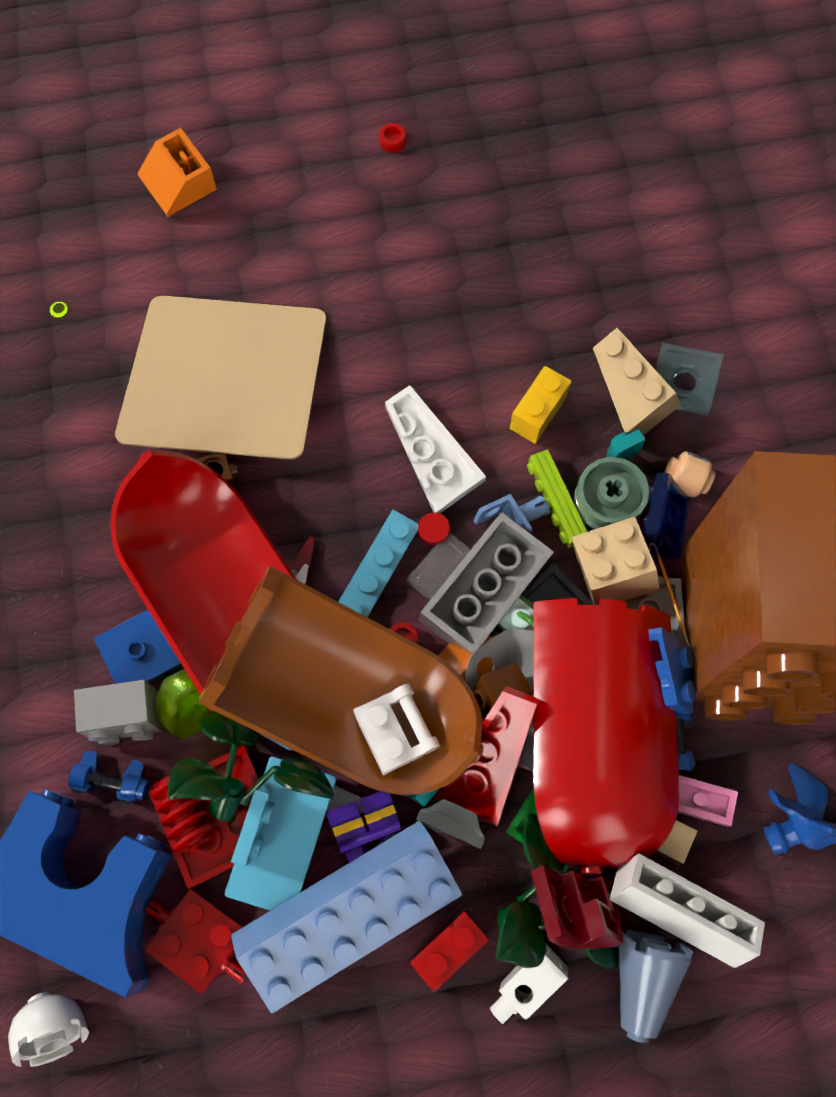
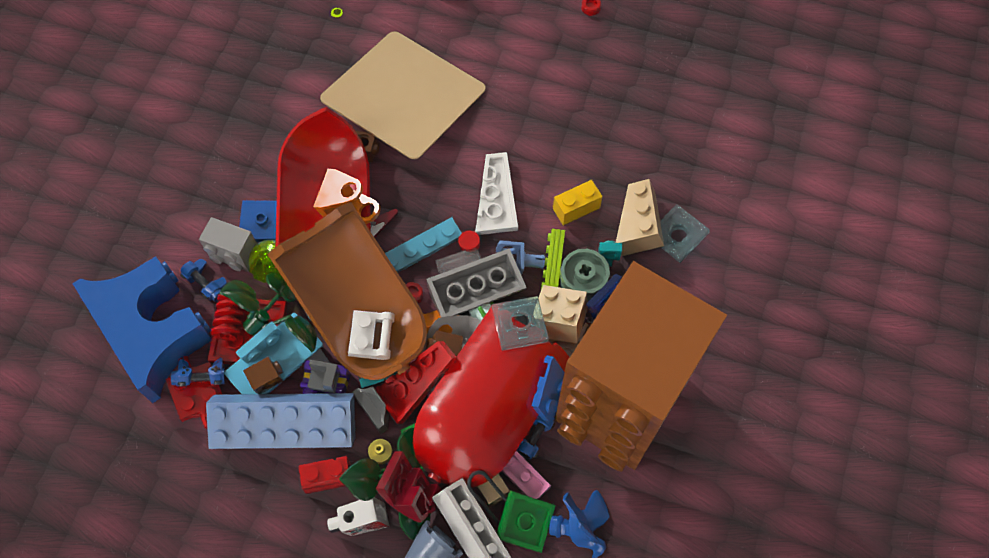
camera: 30 degrees right, 5 degrees down
white cylinder [8,992,89,1067] -> none
none -> blue piece [171,358,225,386]
none -> reddish brown brick [243,357,284,394]
none -> dark grey panel [308,360,340,393]
none -> hose [313,169,380,224]
none -> light yellow tile [368,439,392,464]
none -> black piece [467,470,507,526]
none -> clear light blue piece [492,296,549,350]
none -> green plate [496,490,556,553]

